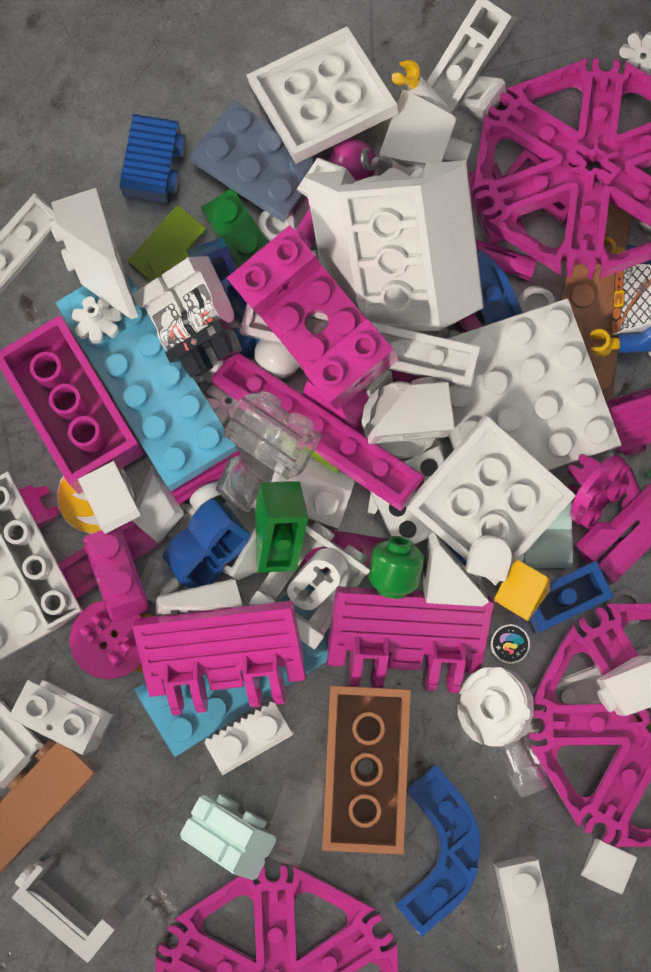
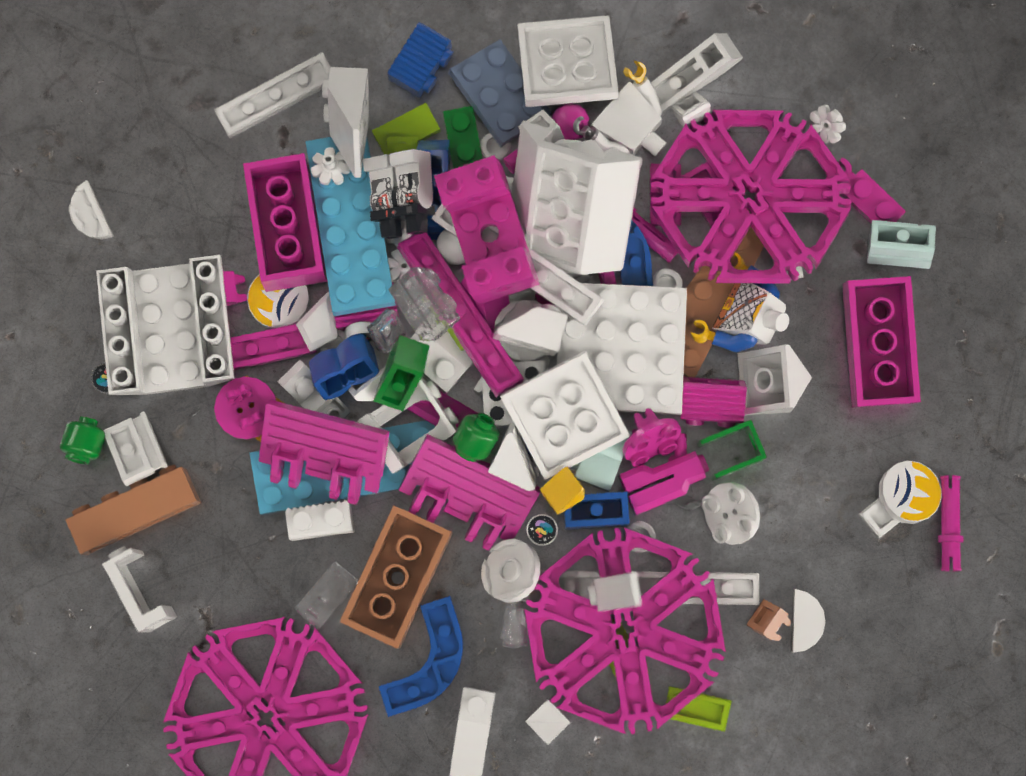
camera: 25 degrees right, 0 degrees up
white panel [8,680,114,755] -> none
white slope [78,461,141,534] -> none
dark pink brick [83,526,149,622] -> none
white slope [156,579,243,616] -> none
light aqua brick [180,794,277,880] -> none
white beam [287,548,348,610] -> none
white tile [464,535,512,582] -> none

